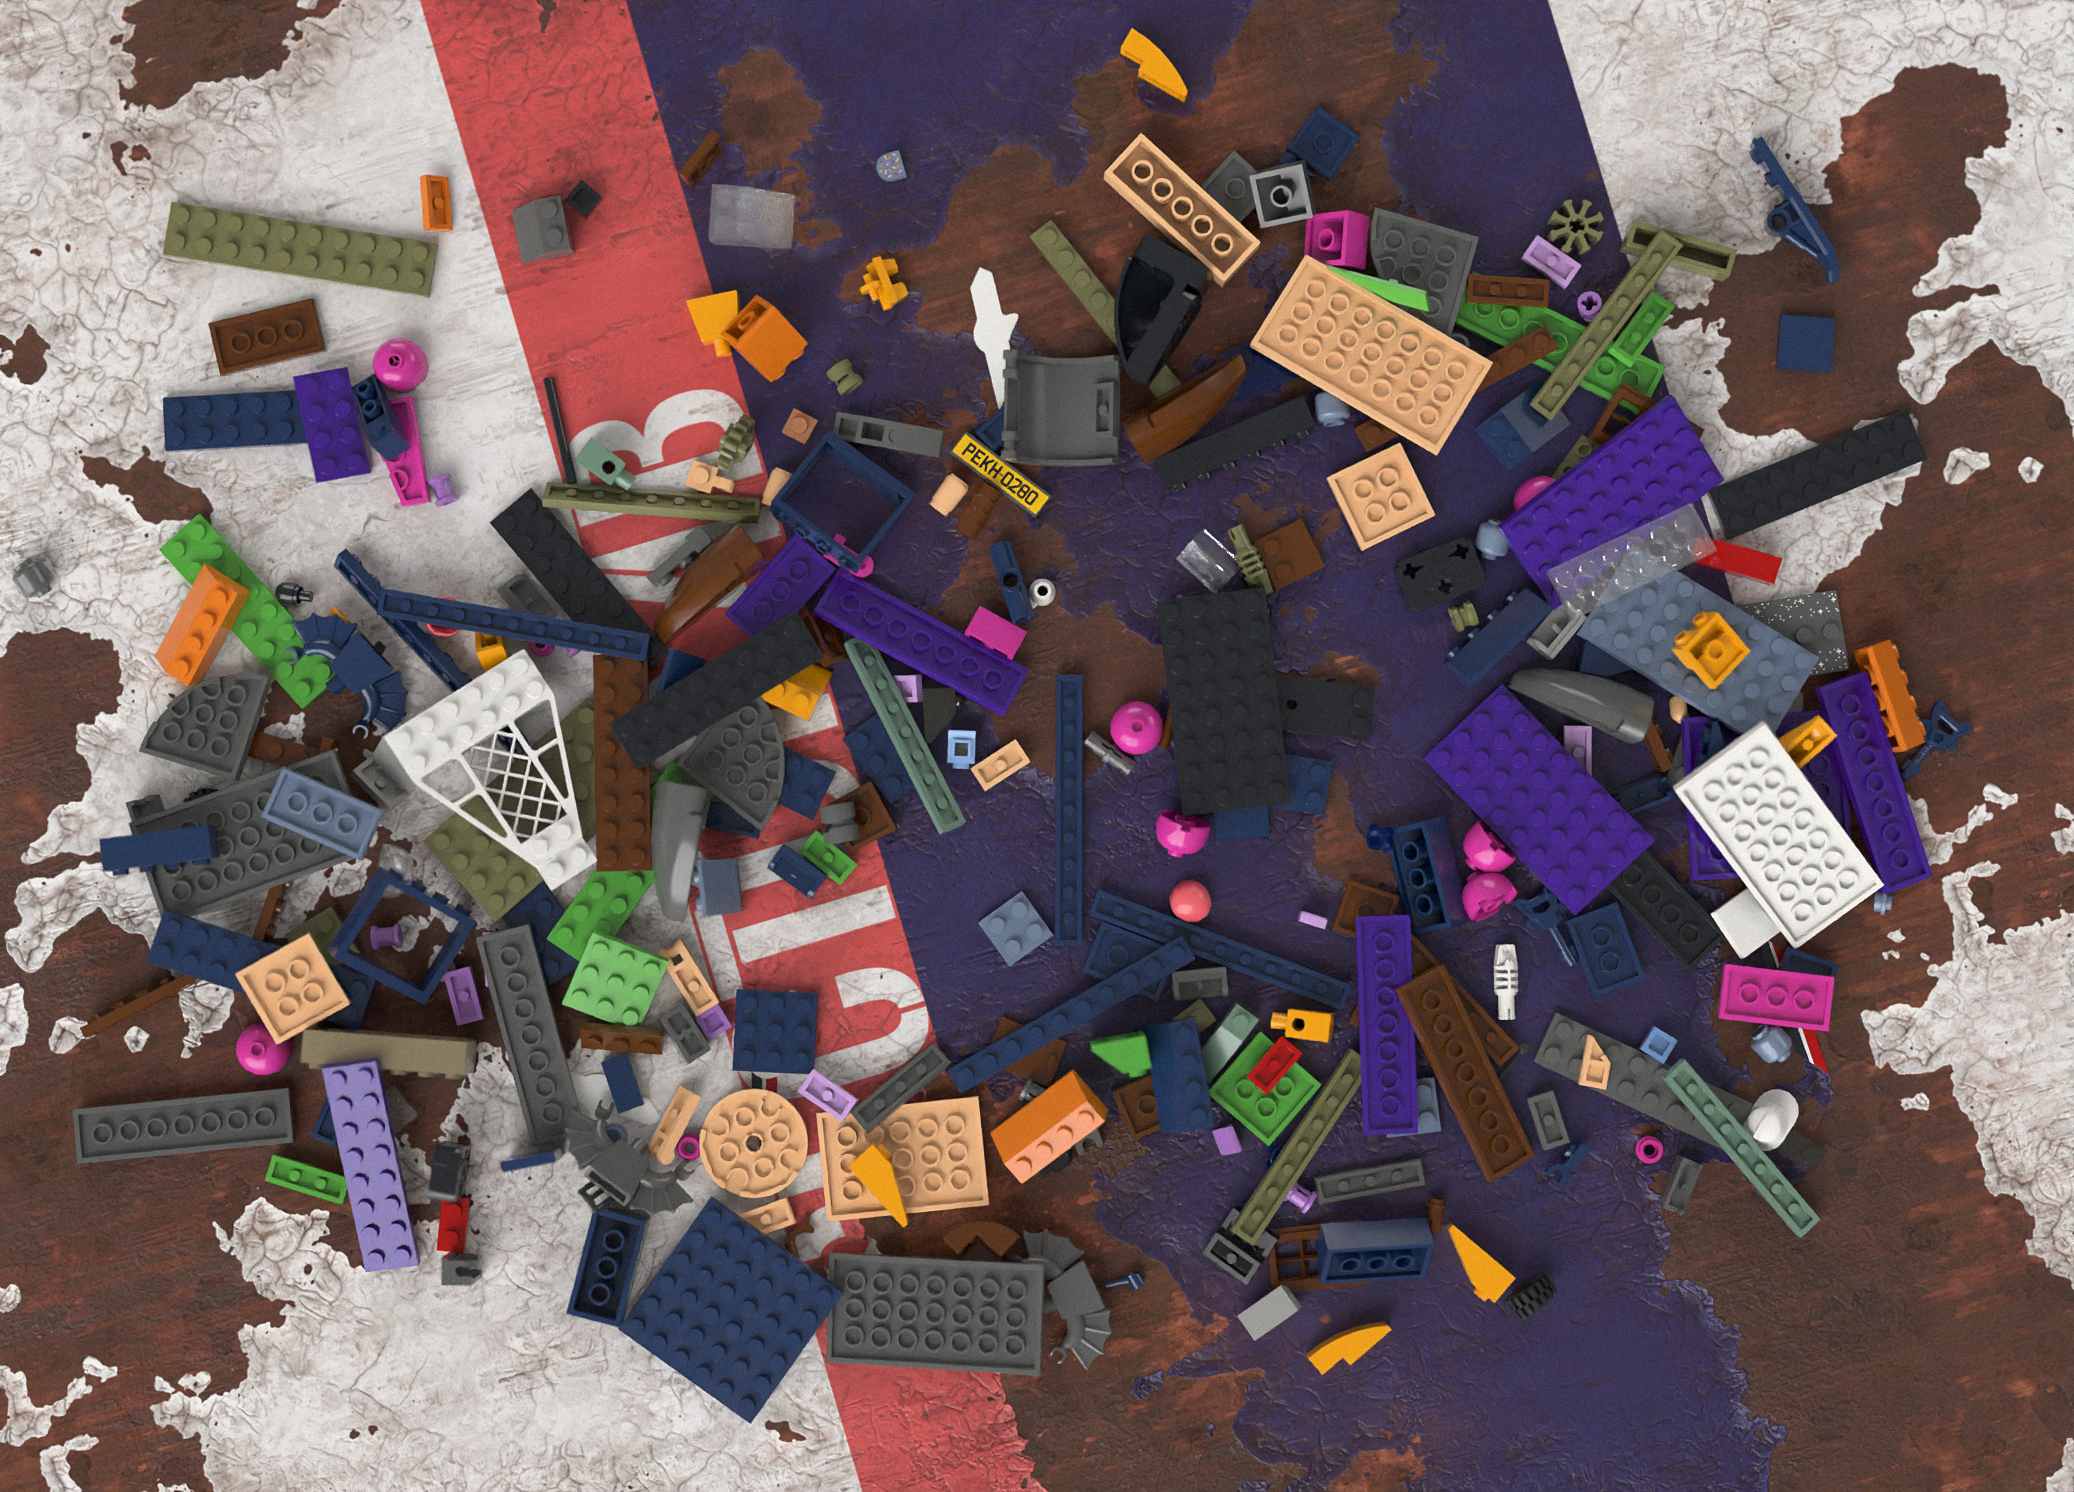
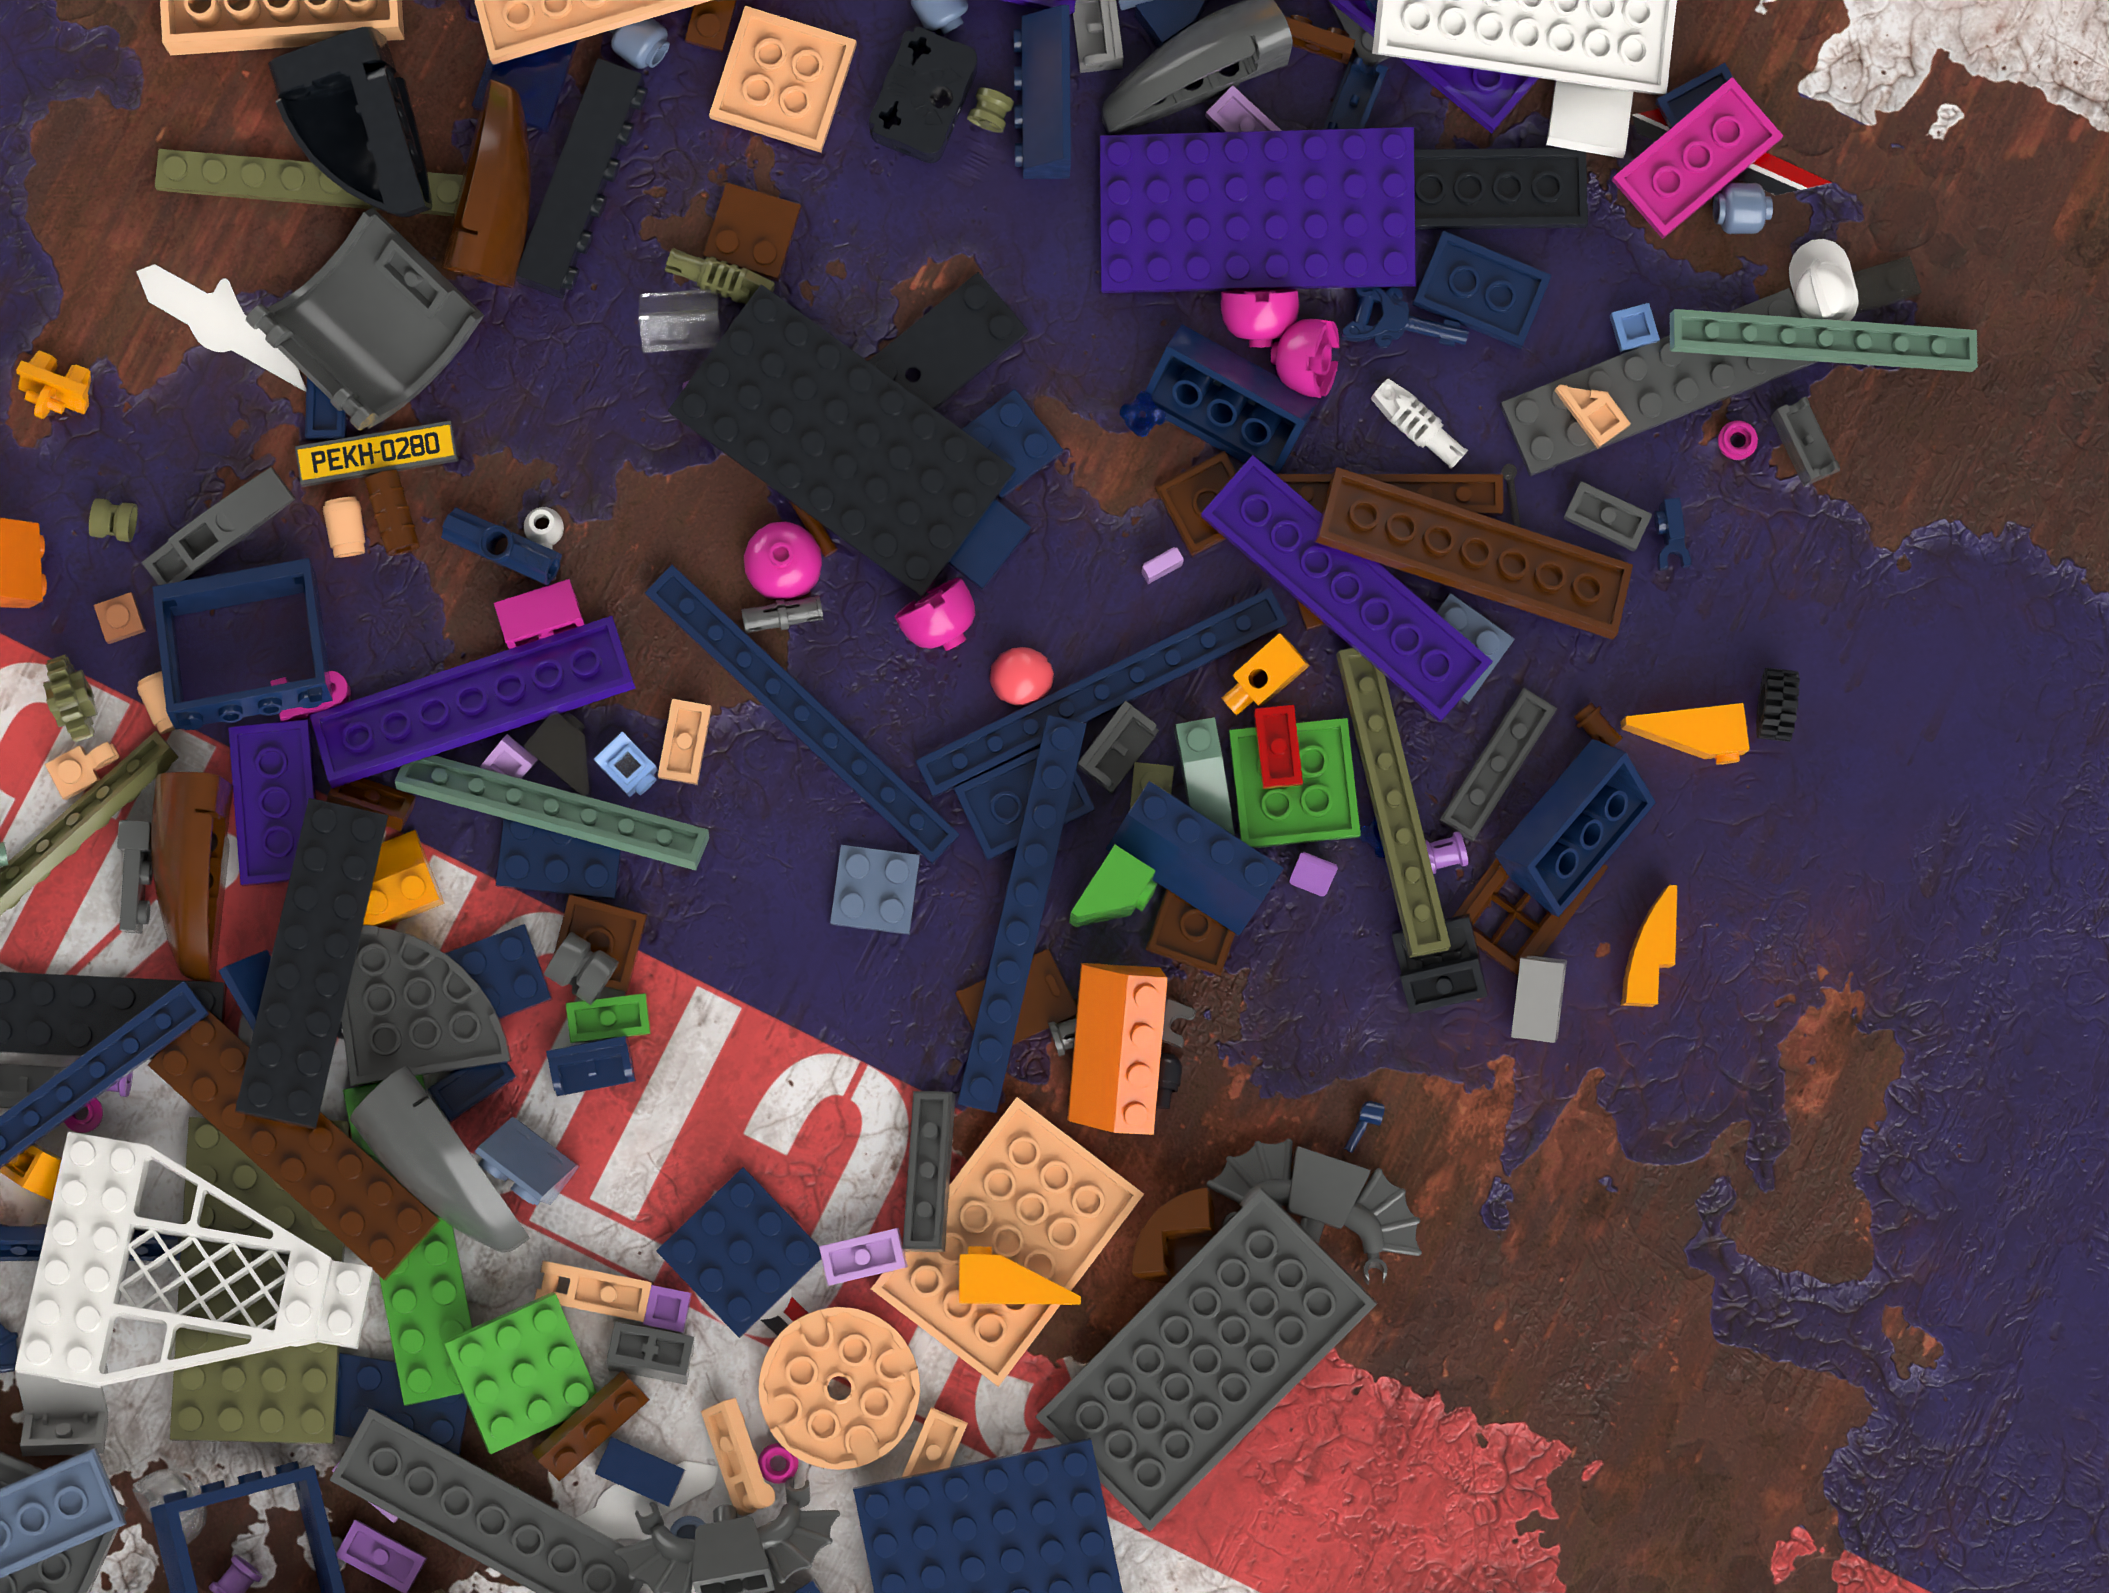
camera: 55 degrees left, 5 degrees down
reddish brown helmet [784,1213,828,1278] -> none

